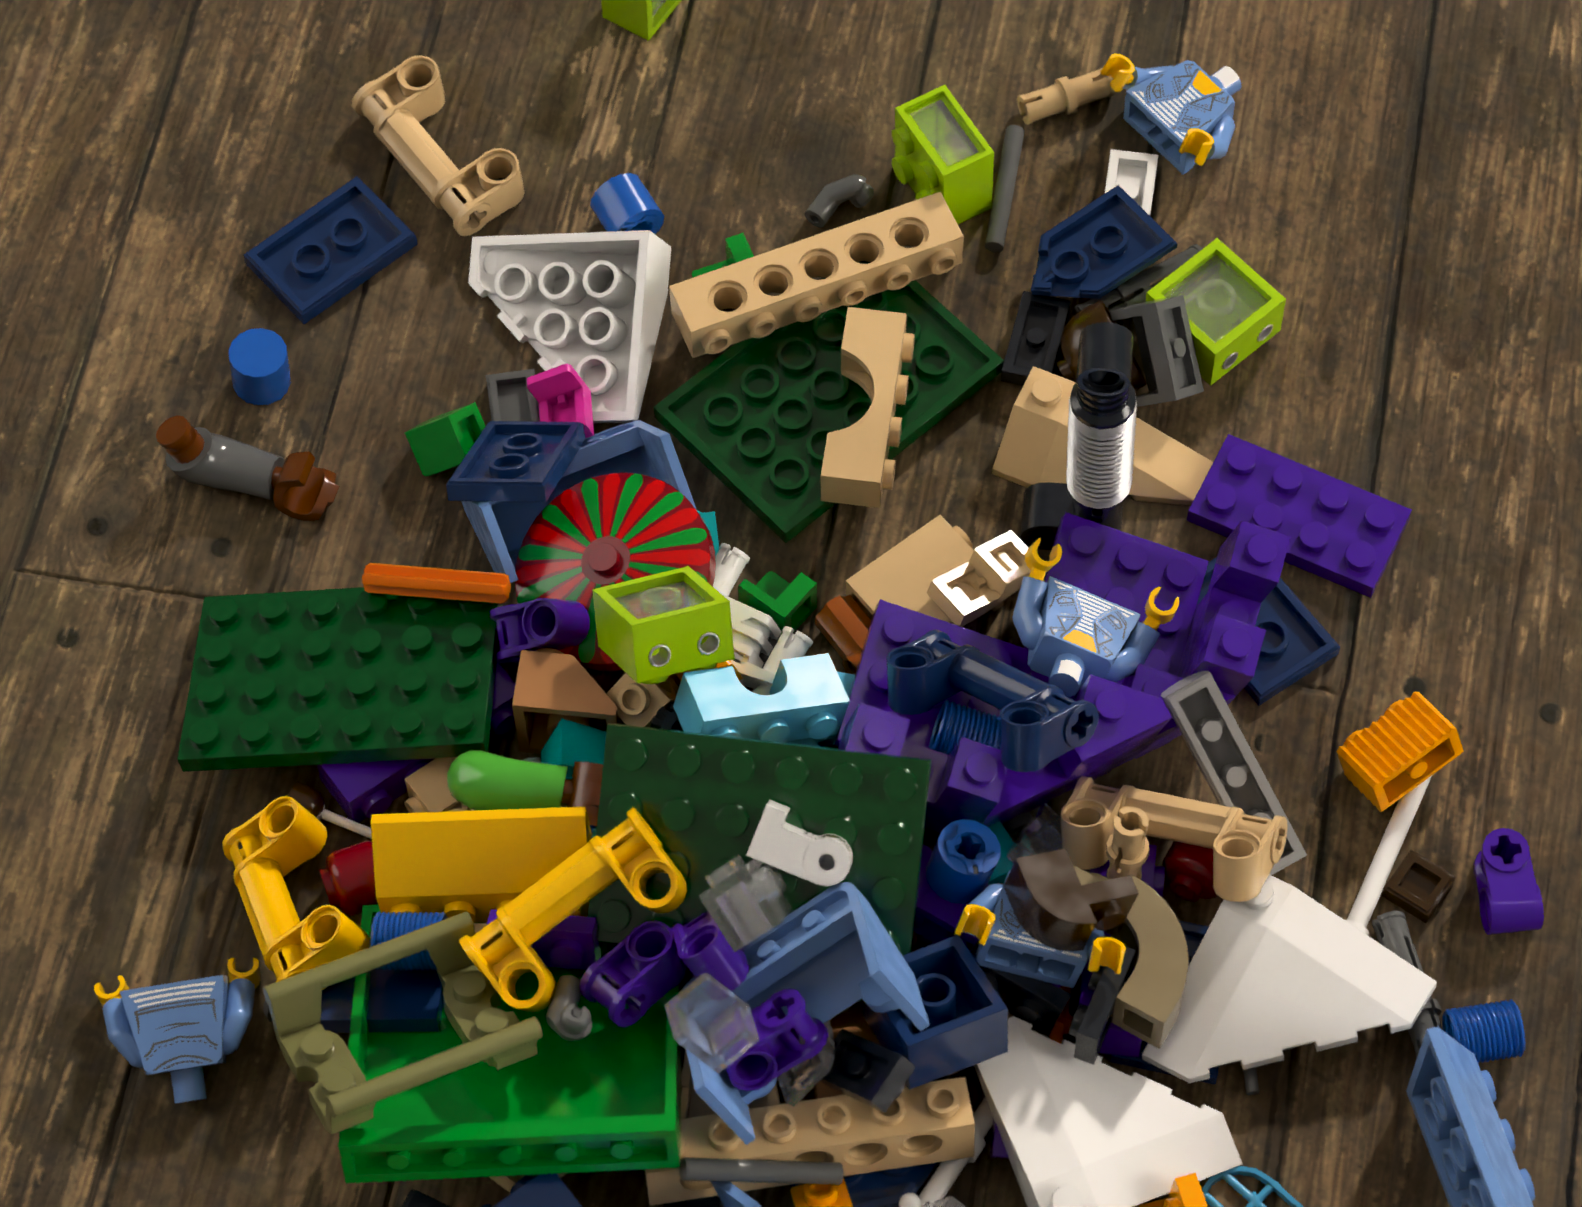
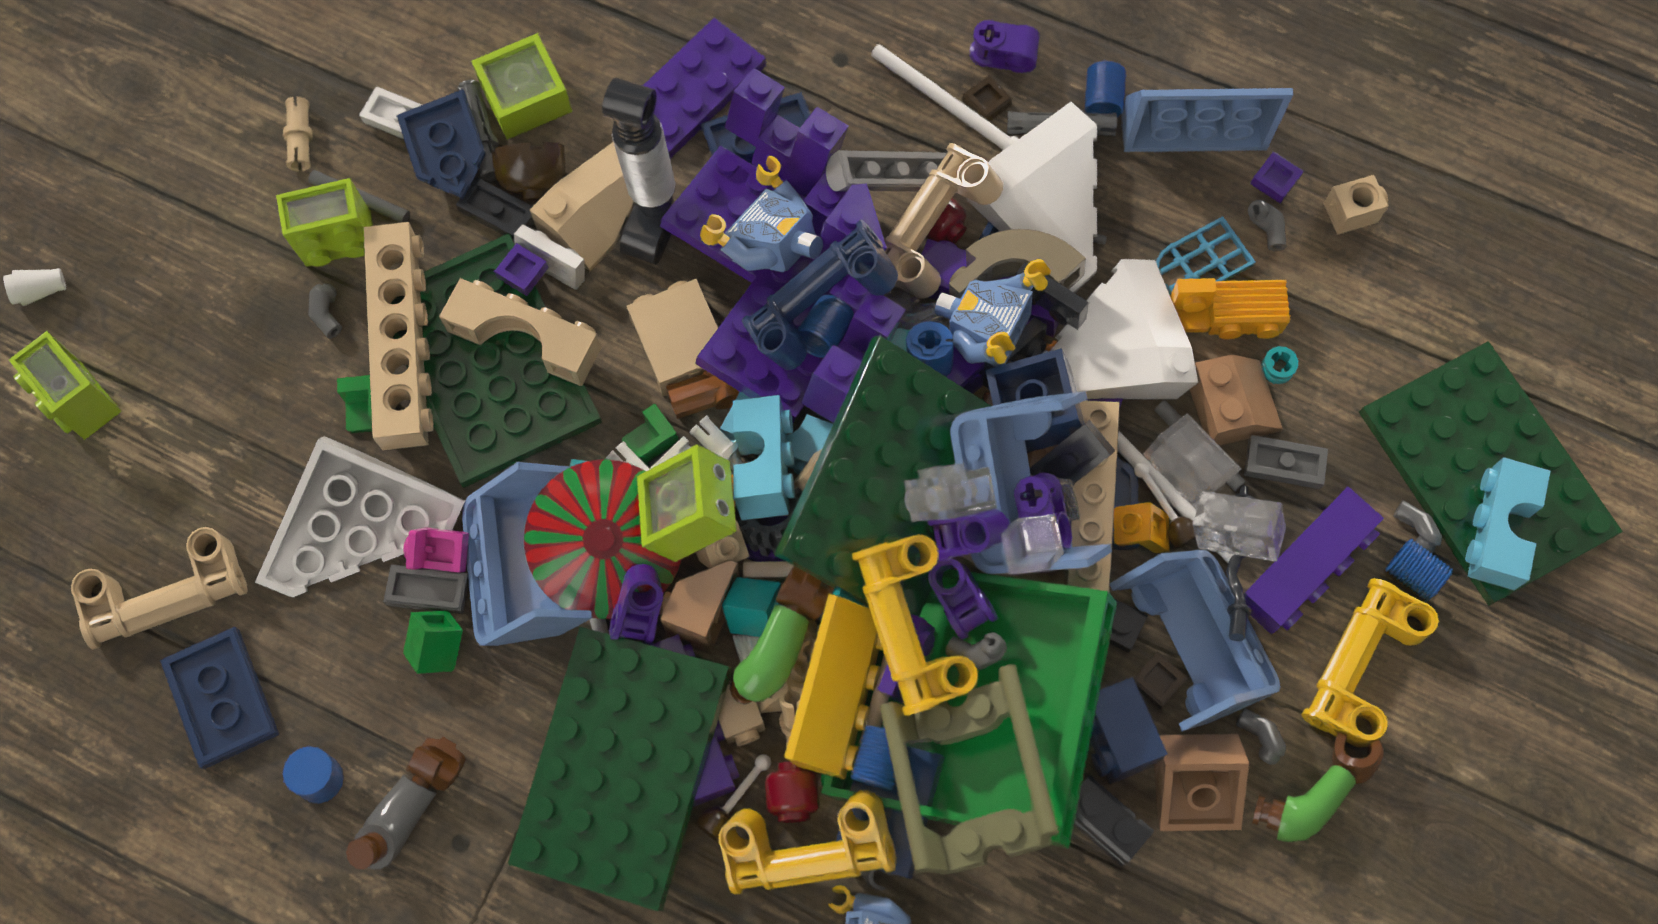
camera: 75 degrees left, 10 degrees up
orange axle [362,563,511,604] -> none
dark blue tile [446,421,585,502] -> none
blue piece [590,173,664,235] -> none
dark grey bar [679,1158,844,1185] -> none
white leg [746,800,853,886] -> none
tan slope [927,530,1030,627] -> none
dark brown brick [1003,848,1139,951] -> none
medium blue torso [1100,54,1241,175] -> none
tan pin [1106,807,1149,880] -> none
dark grey panel [1110,295,1204,407] -> none
light orange brick [1336,692,1464,812] -> none
none -> dark purple plate [494,243,549,296]
none -> white plate [514,224,585,290]

